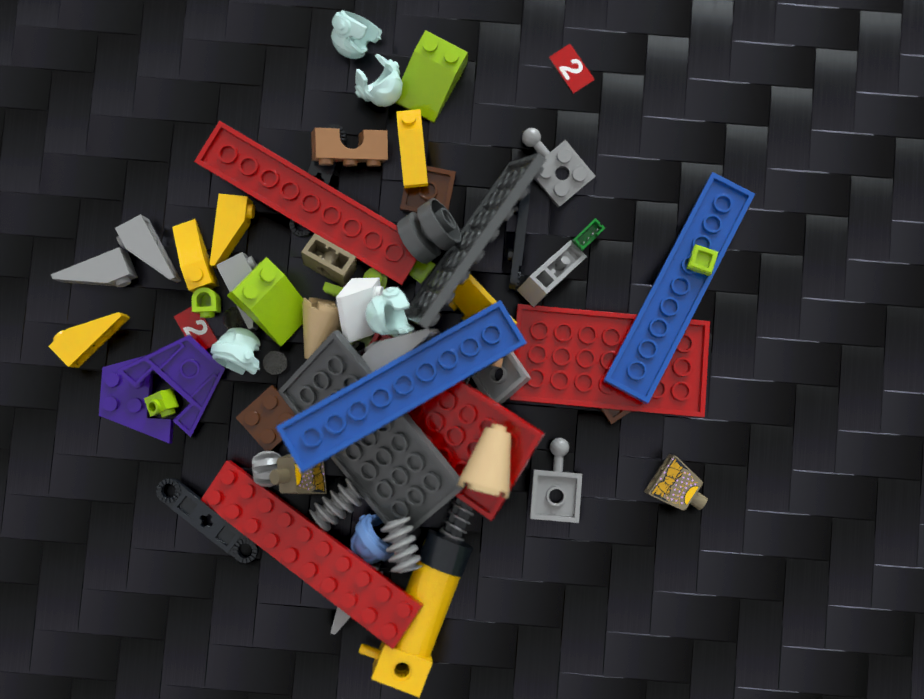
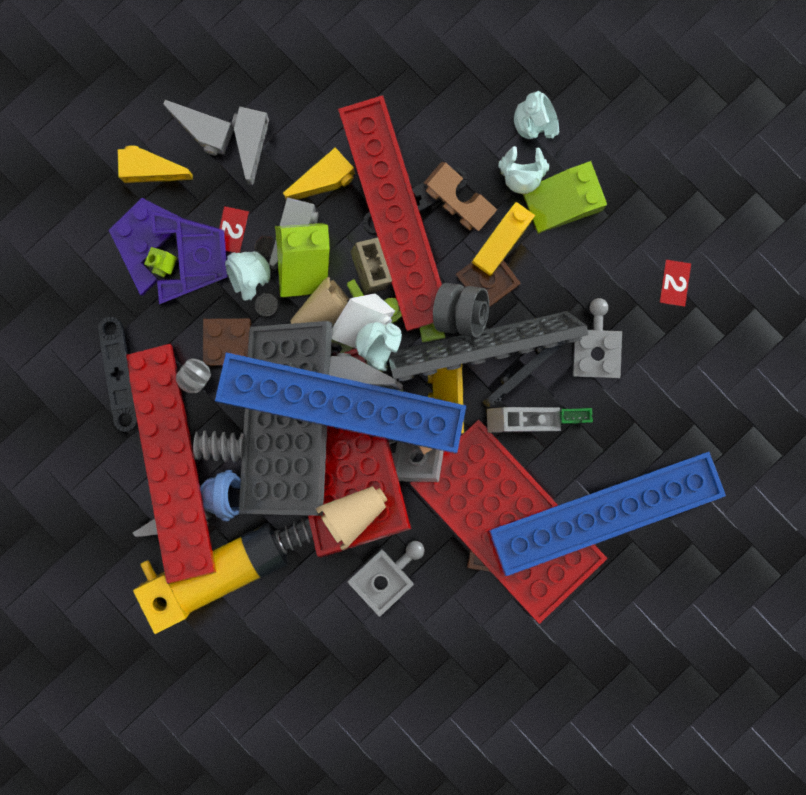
camera: 45 degrees right, 0 degrees up
yellow slope [172,219,219,293] -> none
lime plate [192,287,221,318] -> none
dark tan torso [269,453,327,495] -> none
light grey piece [380,516,423,573] -> none
torso [644,454,708,511] -> none
lime tile [686,244,718,276] -> none

